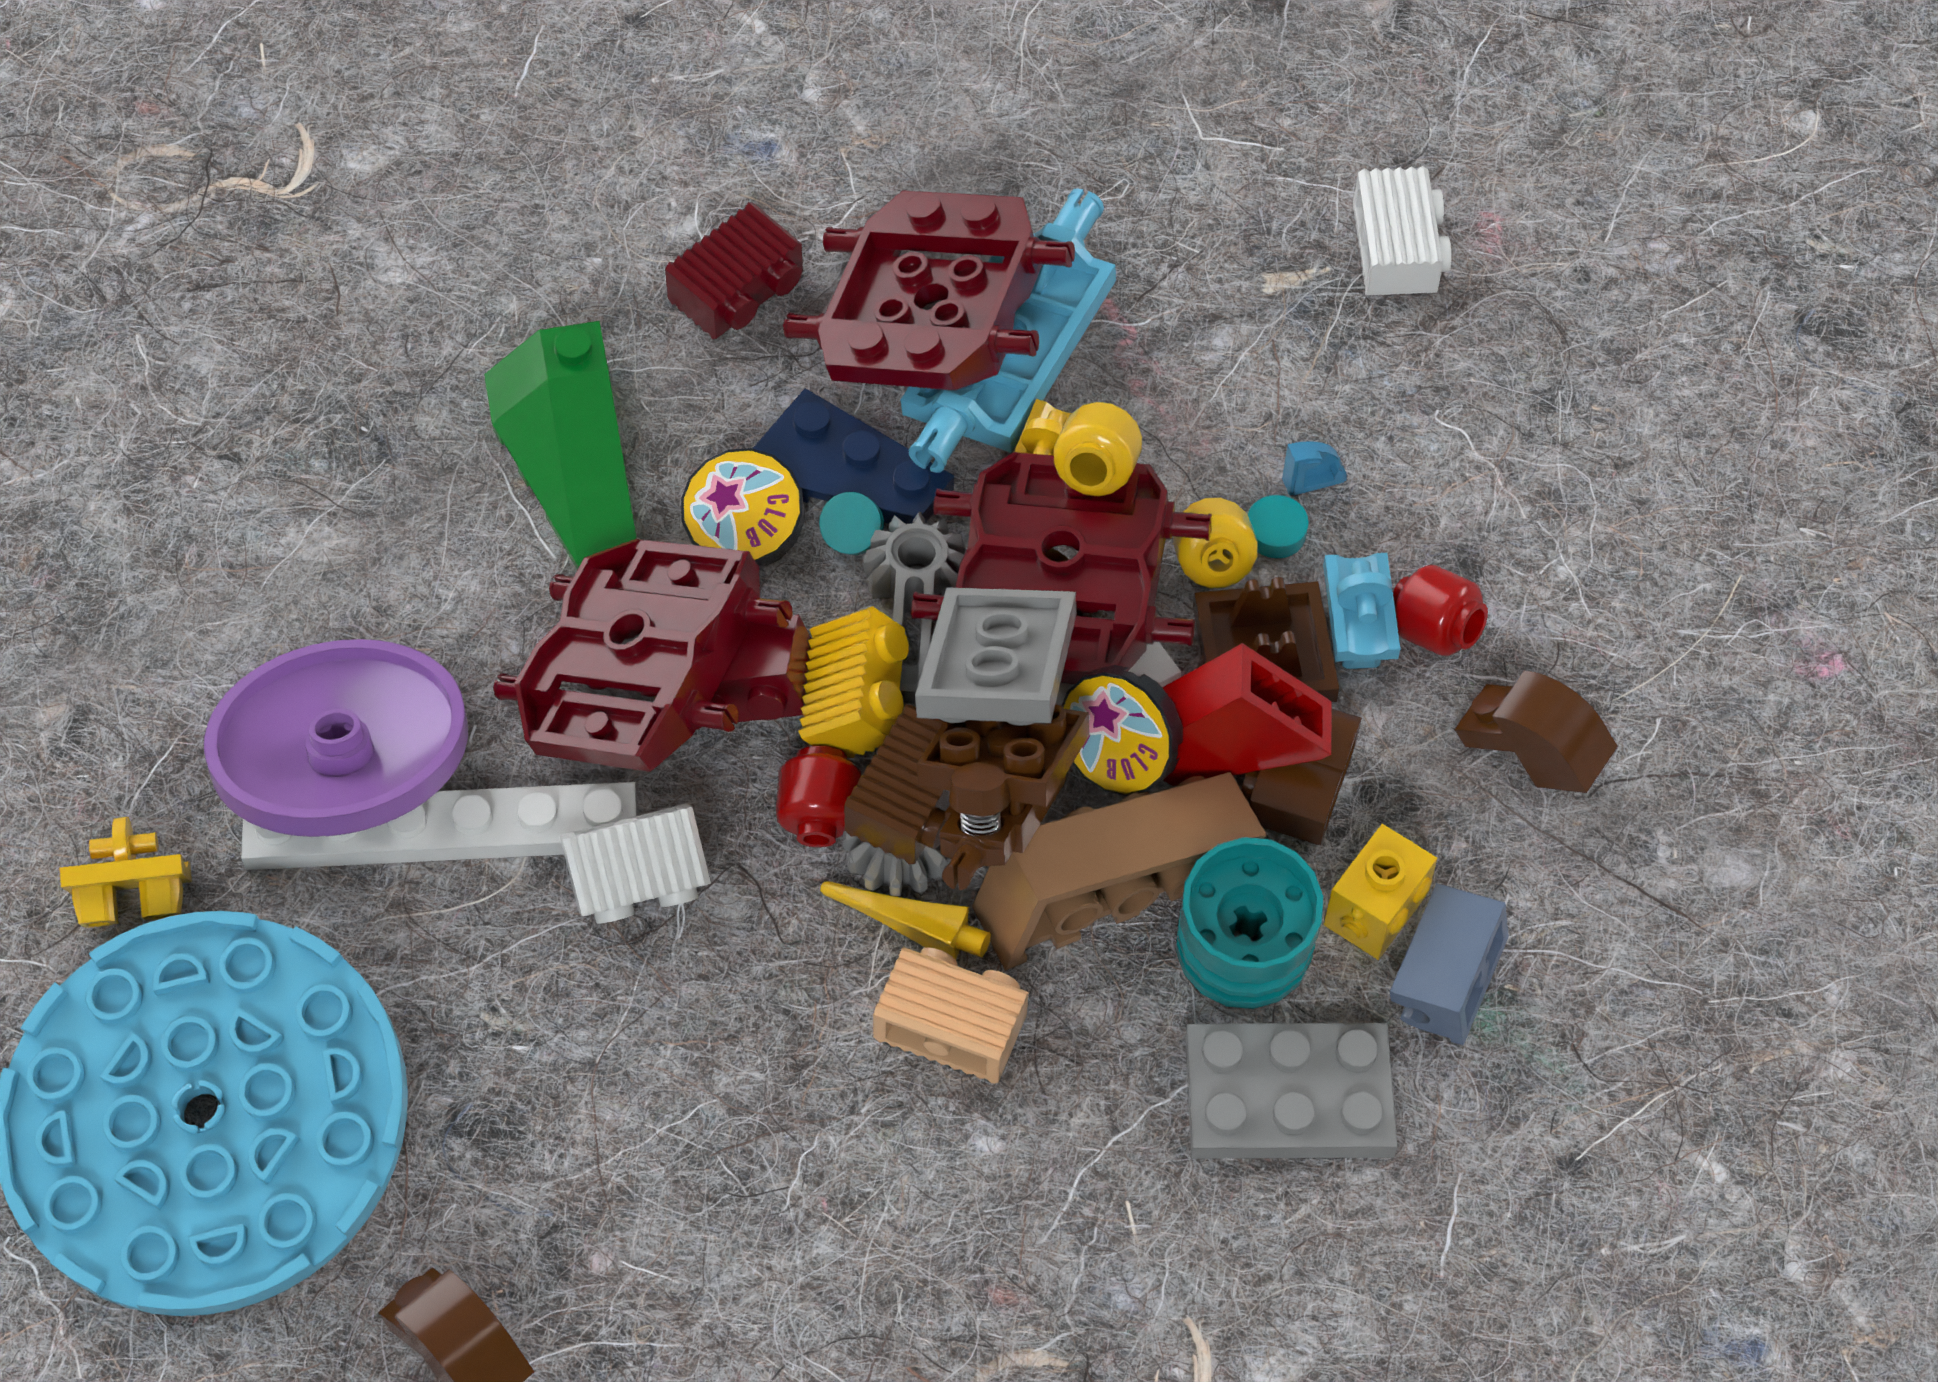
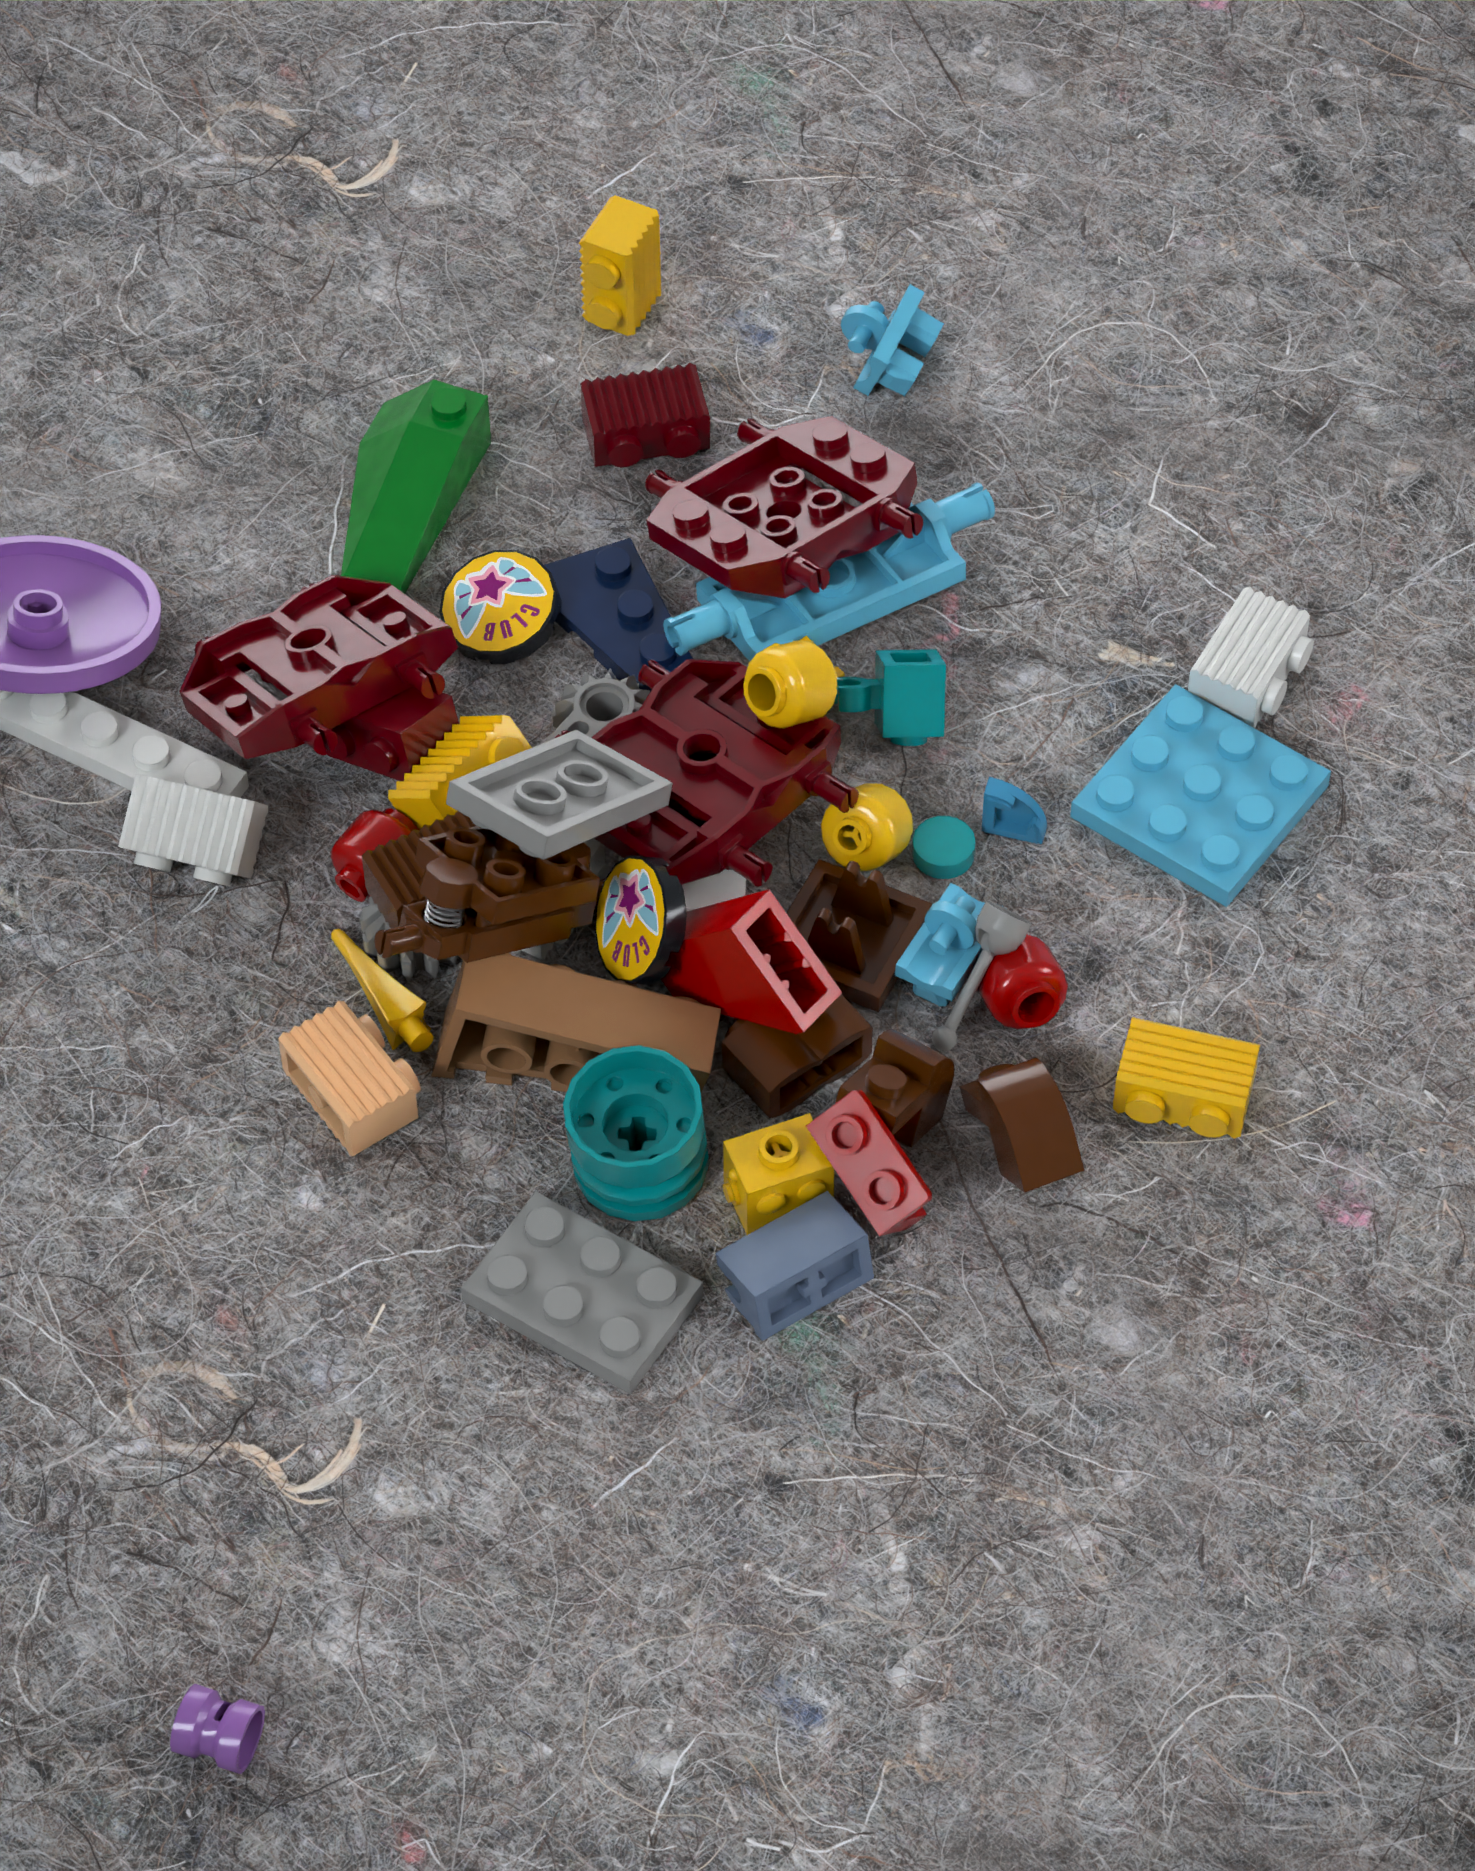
camera: 35 degrees right, 5 degrees down
teal tile [819,492,884,555] -> none
none -> yellow brick [579,195,661,336]
none -> bracket [806,1090,932,1236]
none -> teal brick [834,649,946,746]
none -> reddish brown brick [835,1029,955,1147]
none -> medium azure hips [841,284,944,397]
none -> light grey hinge [932,900,1032,1051]
none -> medium azure plate [1070,684,1331,907]
none -> yellow brick [1113,1017,1260,1139]

